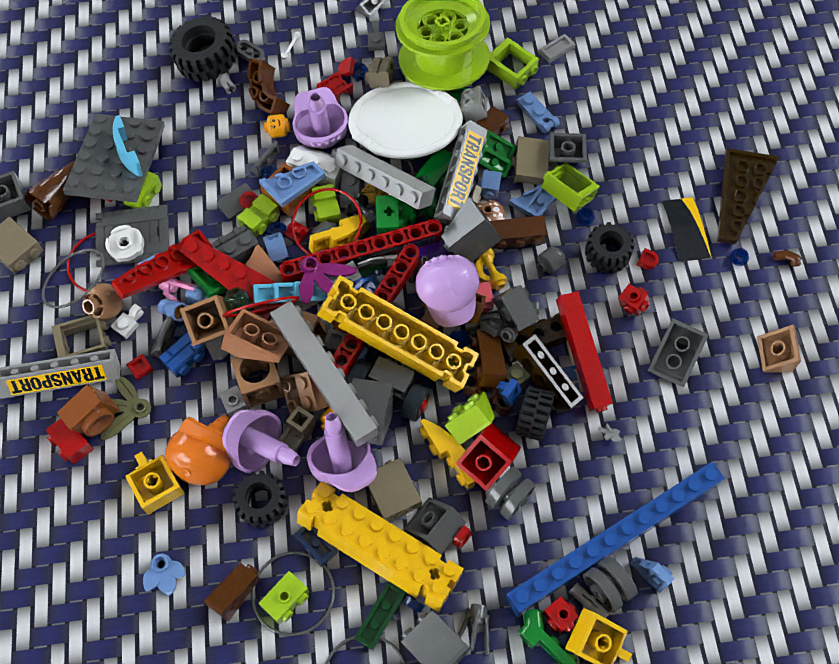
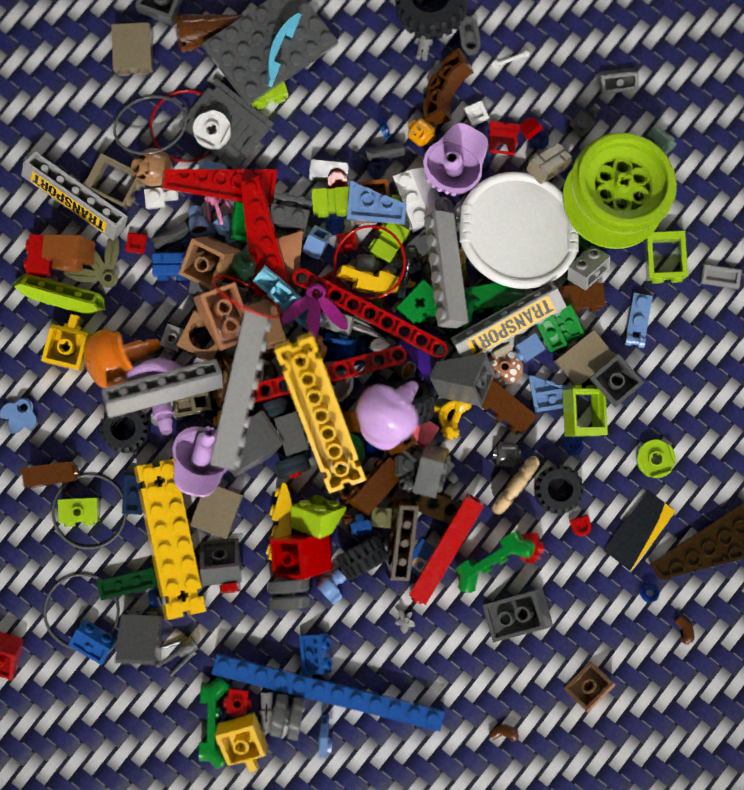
camera: 45 degrees right, 20 degrees up
none -> lime brick [13,273,106,314]
none -> light grey brick [102,359,223,418]
none -> blue bracket [299,633,332,675]
none -> medium blue piece [315,568,347,605]
none -> clear blue tile [377,118,391,139]
none -> green plate [455,530,535,593]
none -> white plate [464,101,489,127]
none -> reddish brown arm [489,724,519,741]
none -> tan plate [492,456,539,514]
none -> lime plate [636,440,676,478]

